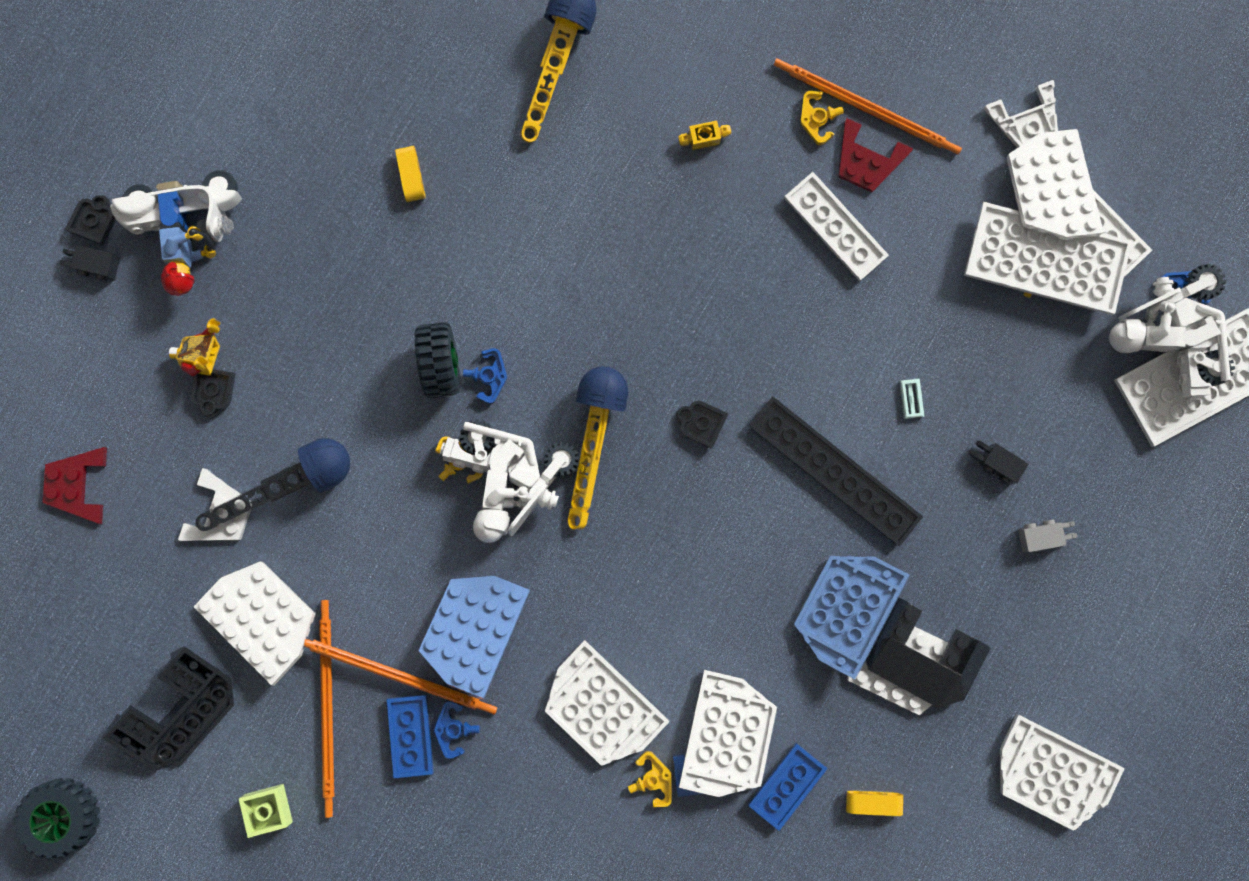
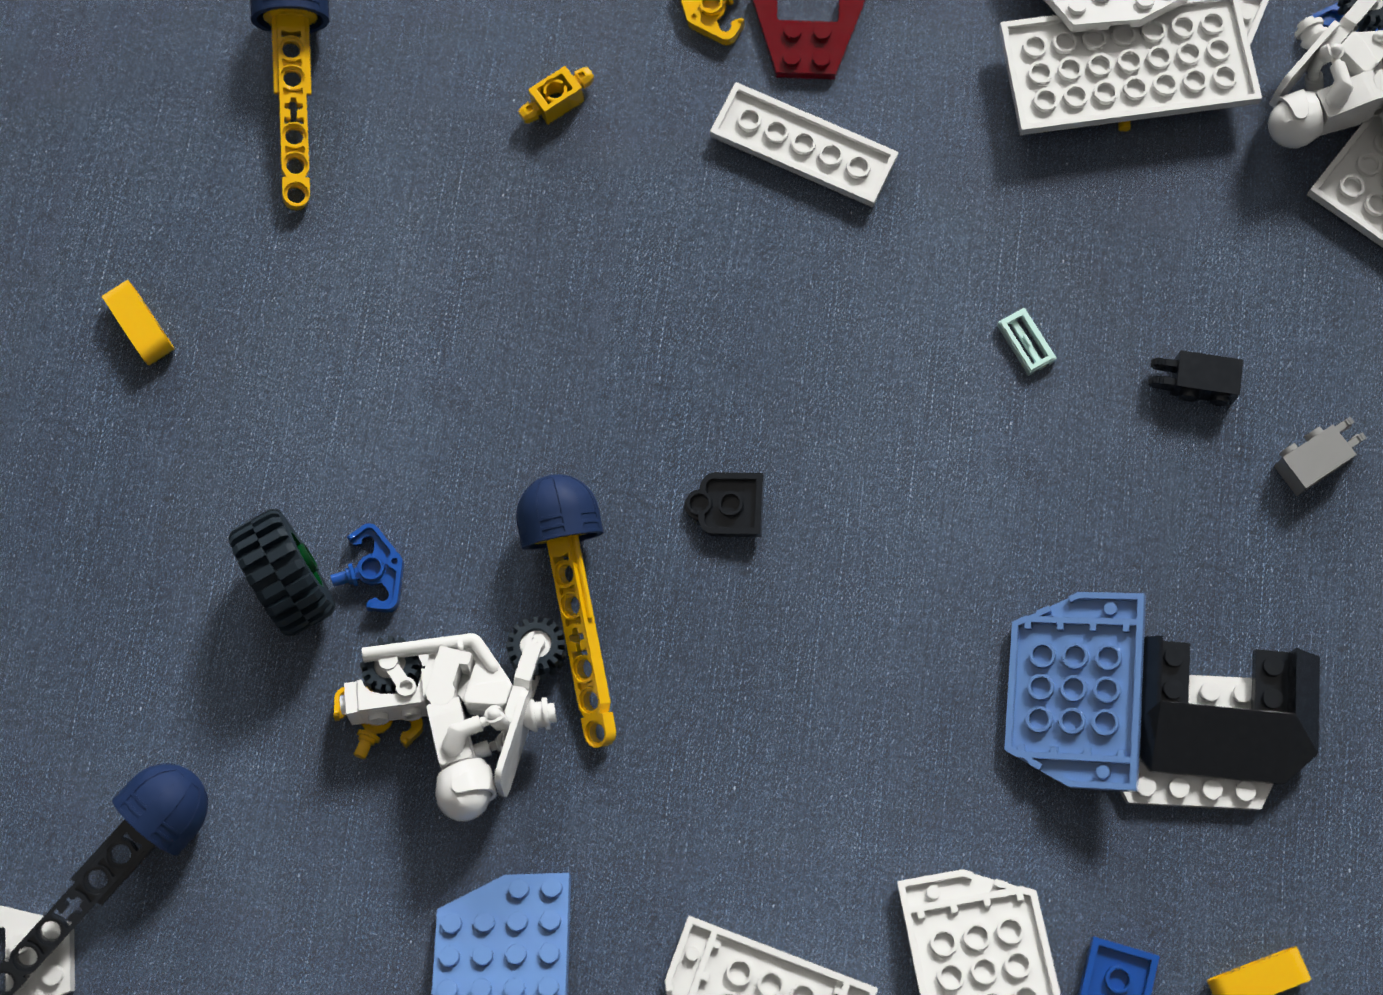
camera: 15 degrees left, 10 degrees down
black plate [748,396,923,547] -> none

